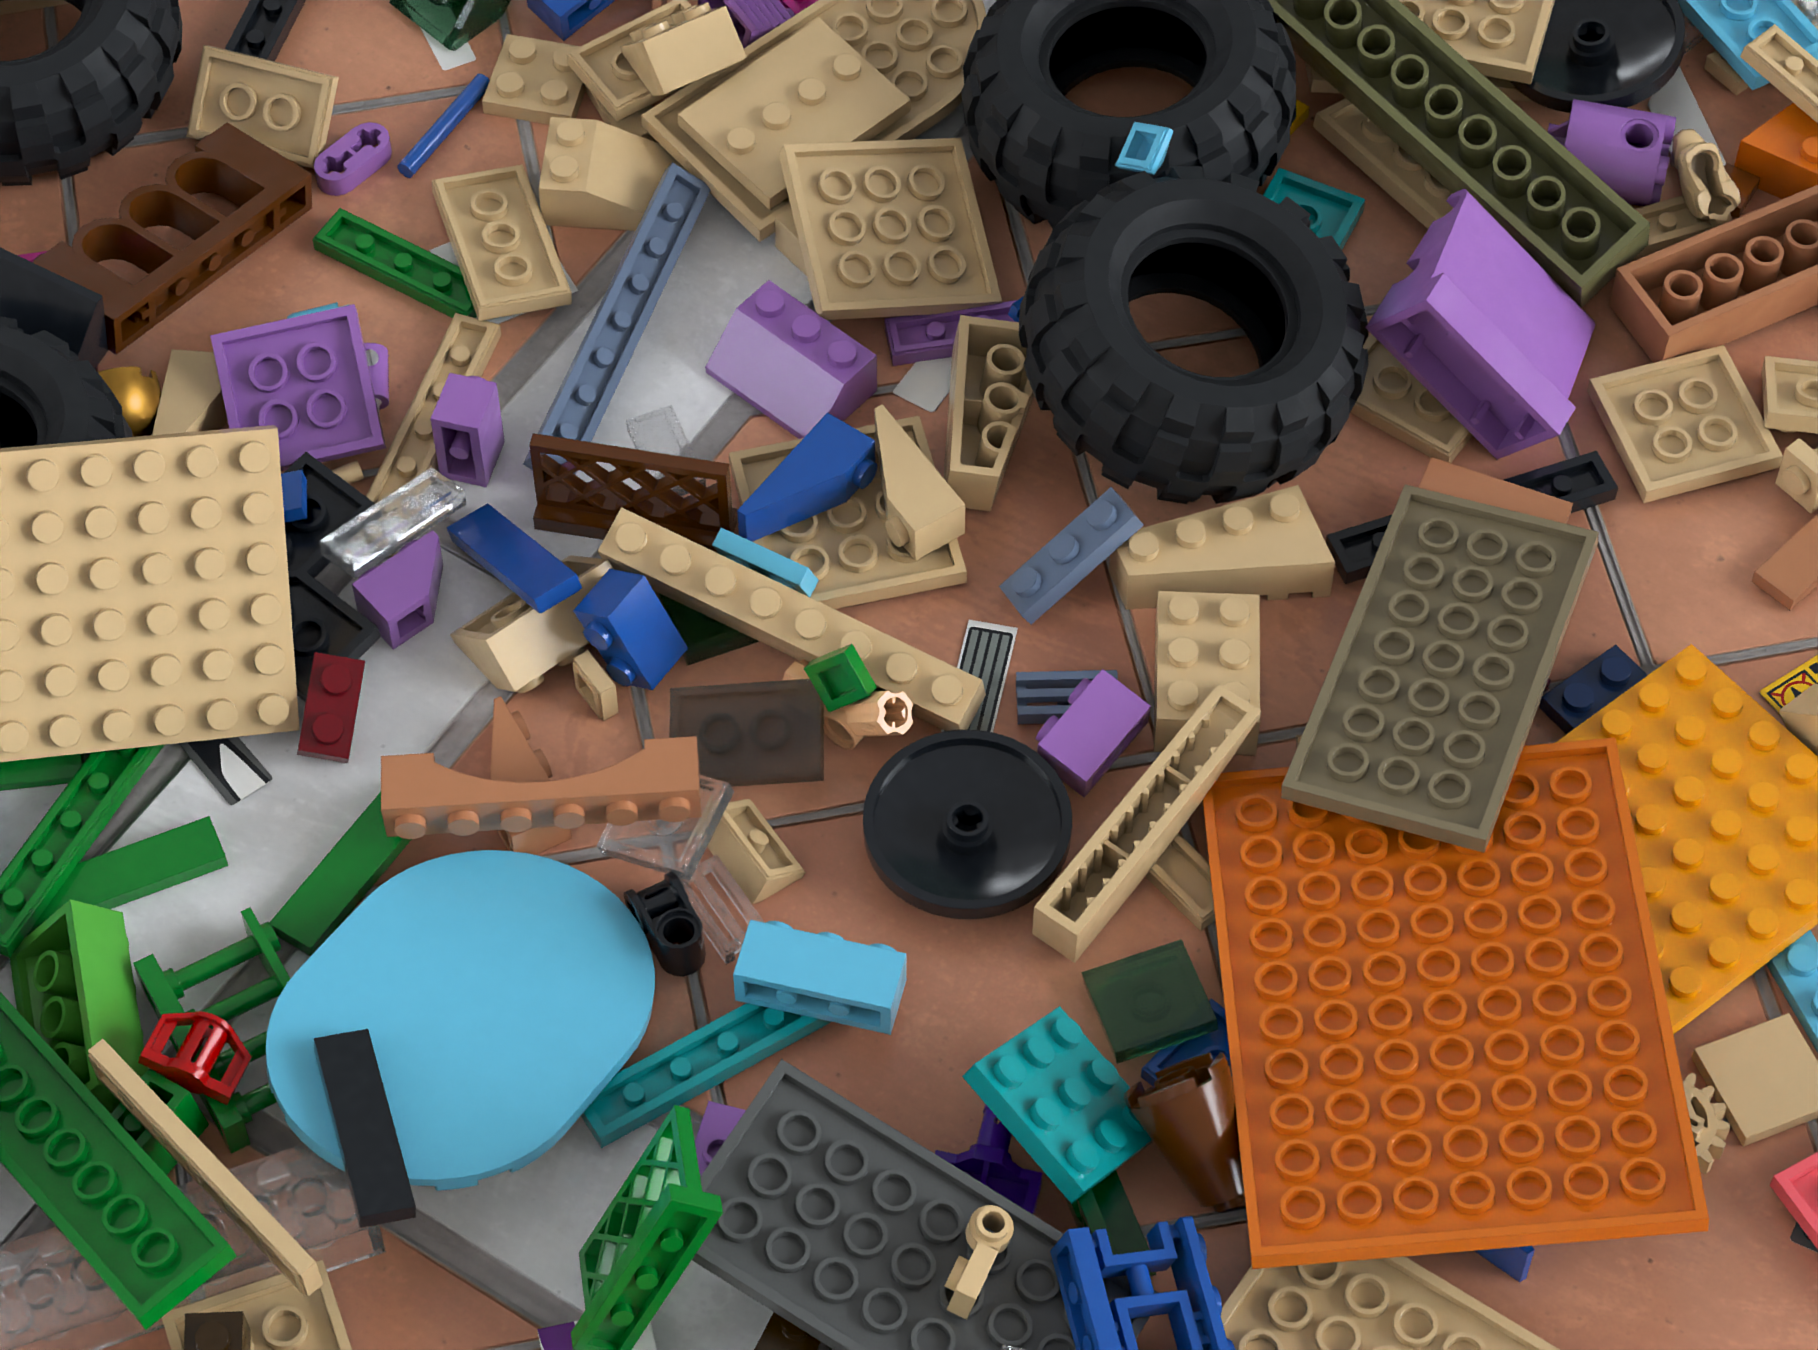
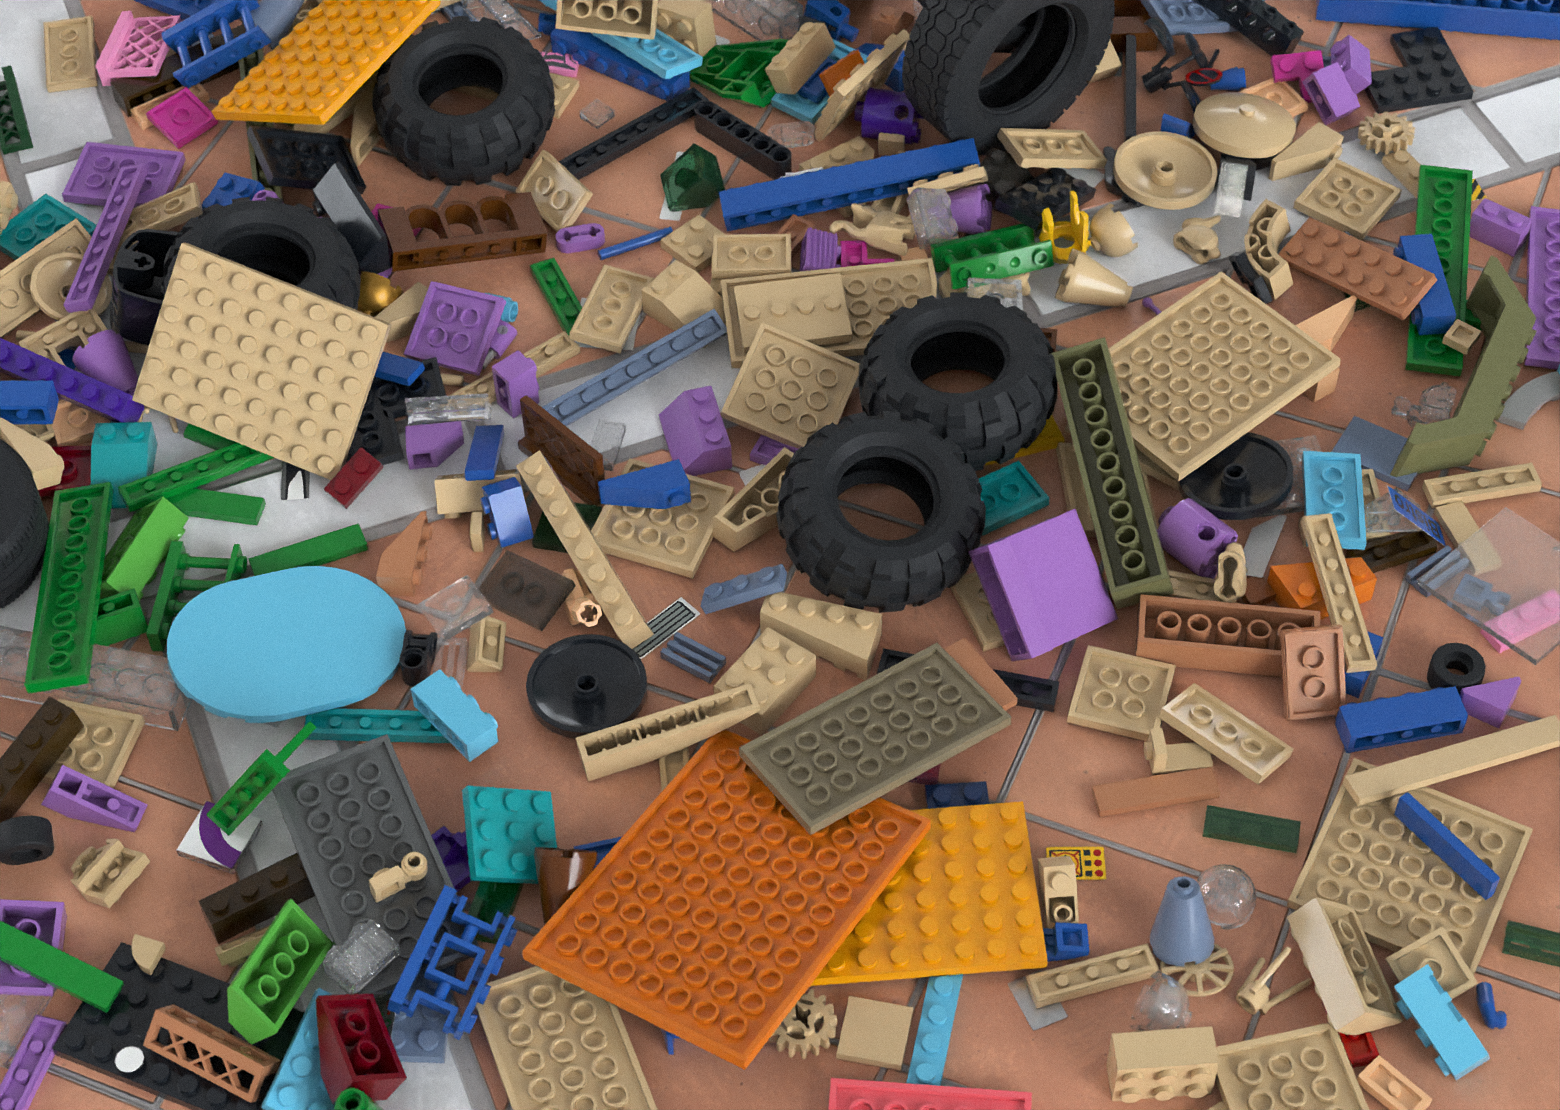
camera: 35 degrees right, 5 degrees down
tan tile [88,1039,323,1296] -> none
red piece [138,1011,251,1105] -> none
black tile [314,1029,416,1228] -> none
nougat arch [381,736,702,839] -> none
tan slope [620,2,747,96] -> none
medium azure plate [712,528,819,597] -> none
green plate [804,644,877,712] -> none
tan slope [874,404,965,561] -> none
medium lavender brick [1035,669,1151,797] -> none
clear green tile [1081,939,1219,1064] -> none
medium azure slope [1115,122,1173,175] -> none

